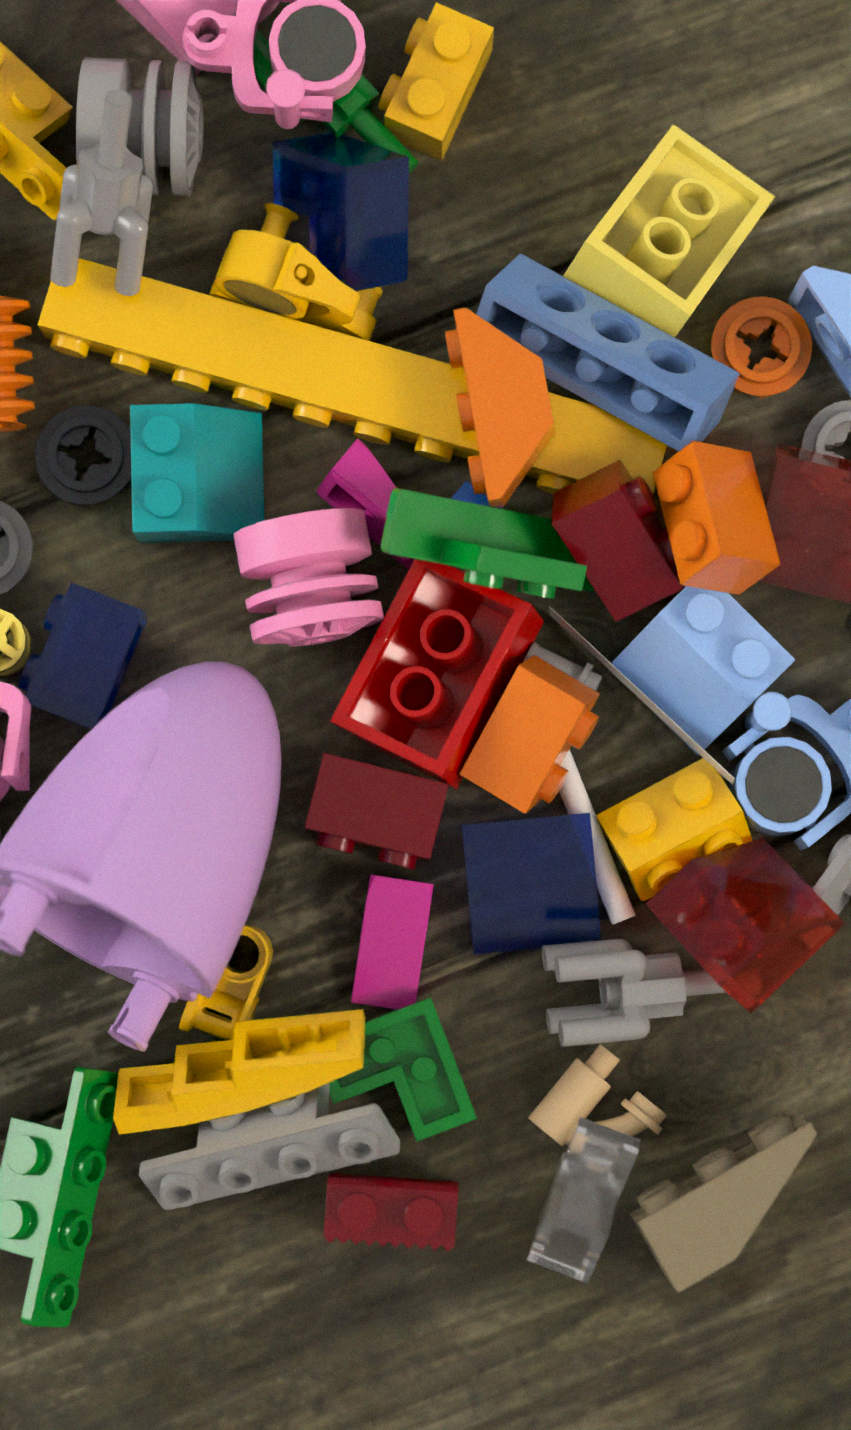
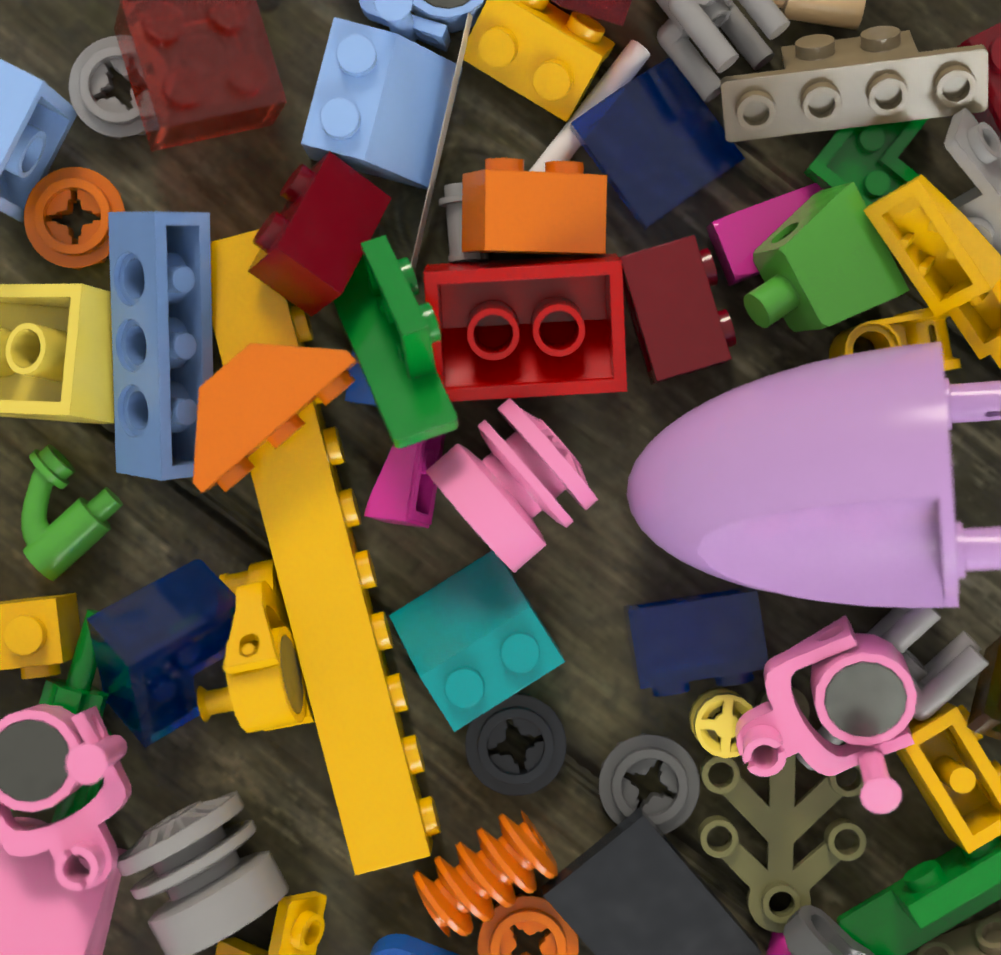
camera: 120 degrees left, 5 degrees up
light grey plant [50,90,153,296] -> none
orange brick [653,441,781,595] -> none
none -> bright green plant [21,444,123,581]
none -> dark tan bracket [720,26,988,142]
none -> bright green torso [744,181,909,332]

